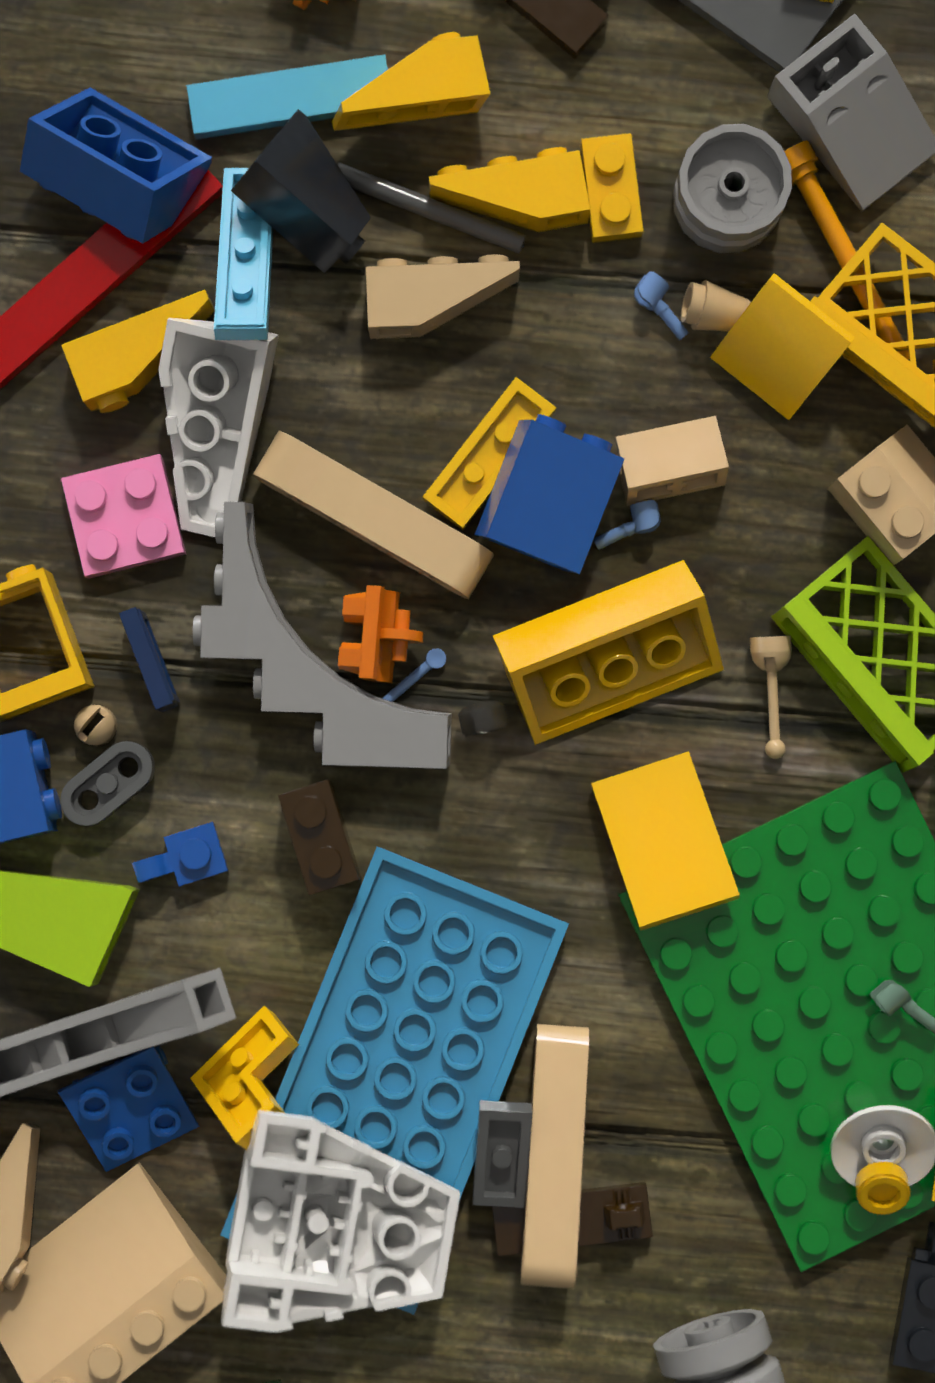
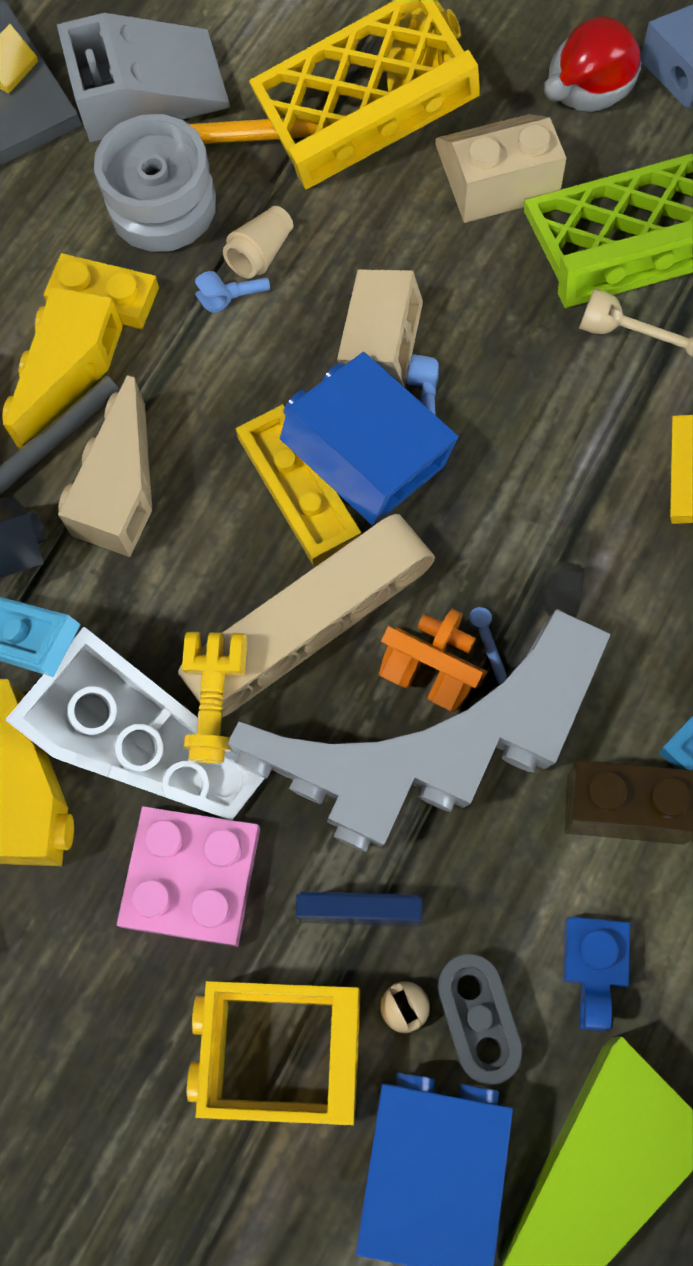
camera: 60 degrees left, 15 degrees down
yellow slope [493,560,724,745] -> none
yellow slope [710,273,855,420] -> none
none -> yellow hinge [182,632,247,764]

